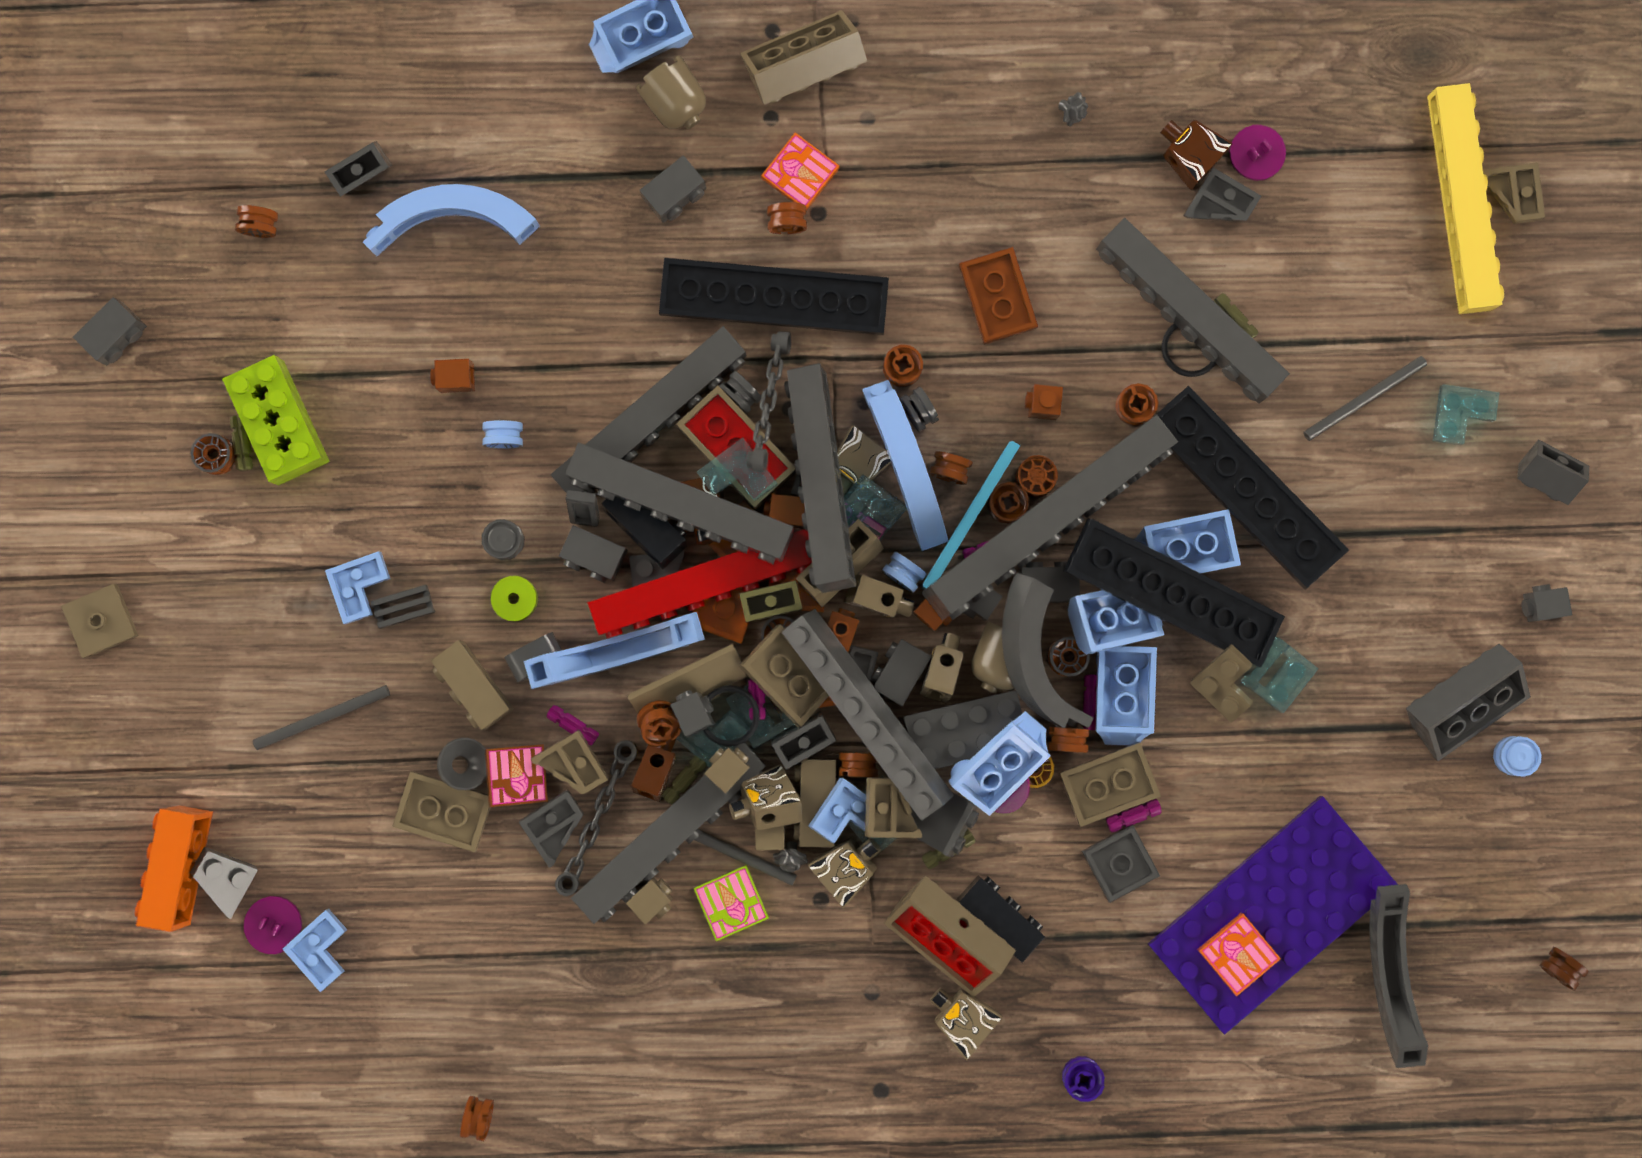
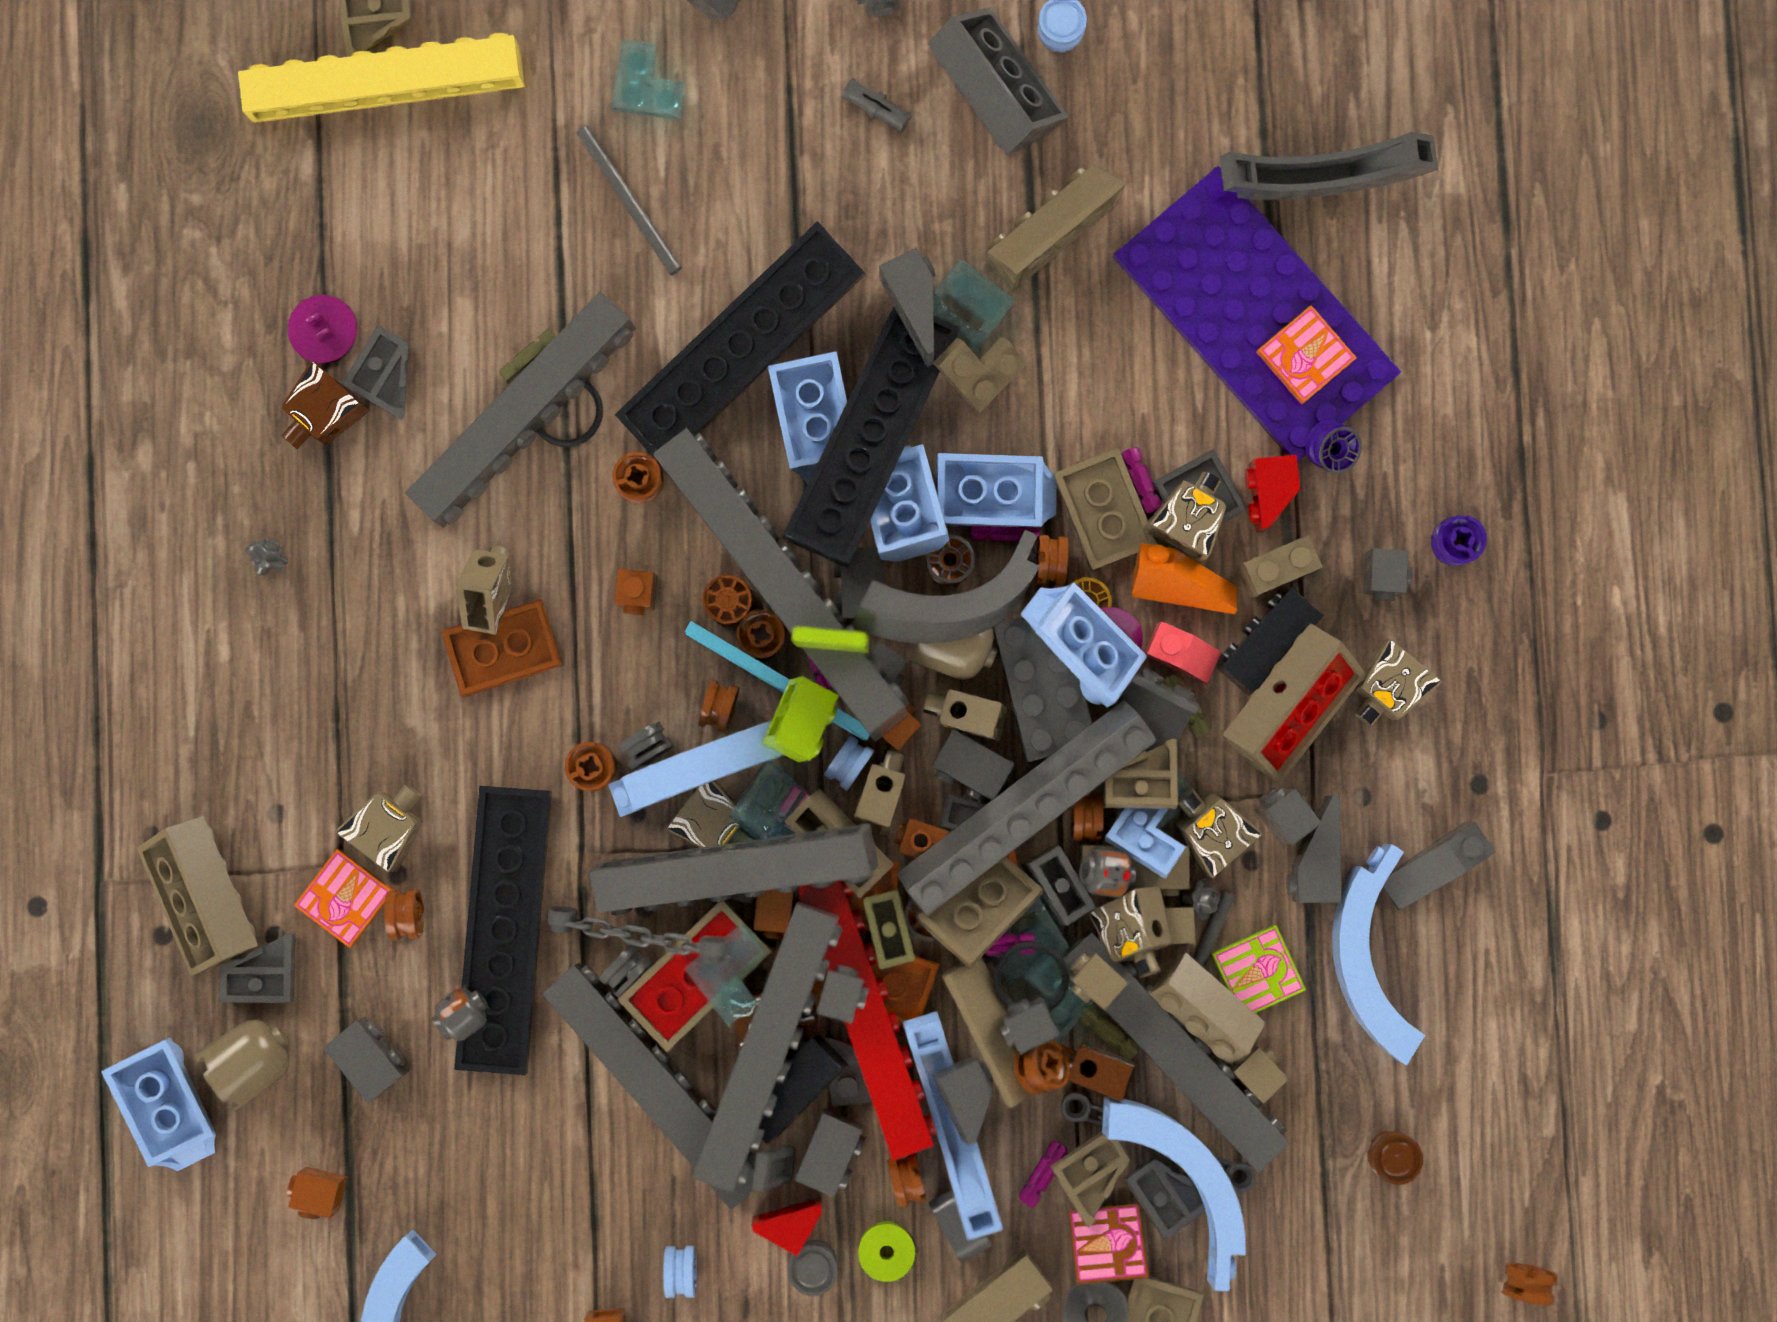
camera: 90 degrees left, 0 degrees up
none -> dark grey wing [219,933,296,1003]
none -> dark orange brick [286,1167,348,1219]
none -> dark tan torso [335,784,423,873]
none -> dark grey head [432,987,489,1041]
none -> dark tan torso [456,546,512,635]
none -> red slope [751,1197,823,1256]
none -> lime brick [762,676,839,762]
none -> lime tile [792,626,870,653]
none -> dark grey brick [817,965,869,1023]
none -> dark grey pin [842,78,912,133]
none -> dark grey slope [879,248,935,367]
none -> dark orange wheel [887,1153,927,1208]
none -> dark grey slope [932,1056,993,1145]
none -> dark tan slope [986,164,1125,292]
none -> dark grey head [1080,848,1136,898]
none -> light blue arch [1102,1096,1246,1291]
none -> orange slope [1131,543,1237,614]
none -> dark tan torso [1143,472,1226,563]
none -> coral slope [1144,621,1221,684]
none -> dark tan brick [1149,953,1265,1064]
none -> dark tan brick [1237,535,1323,599]
none -> red slope [1245,454,1300,532]
none -> dark grey brick [1255,787,1322,845]
none -> dark grey slope [1286,796,1342,903]
none -> dark purple wheel [1305,420,1362,474]
none -> light blue arch [1332,844,1425,1065]
none -> dark grey brick [1363,548,1413,601]
none -> reddish brown wheel [1367,1130,1423,1185]
none -> dark grey slope [1383,822,1496,910]

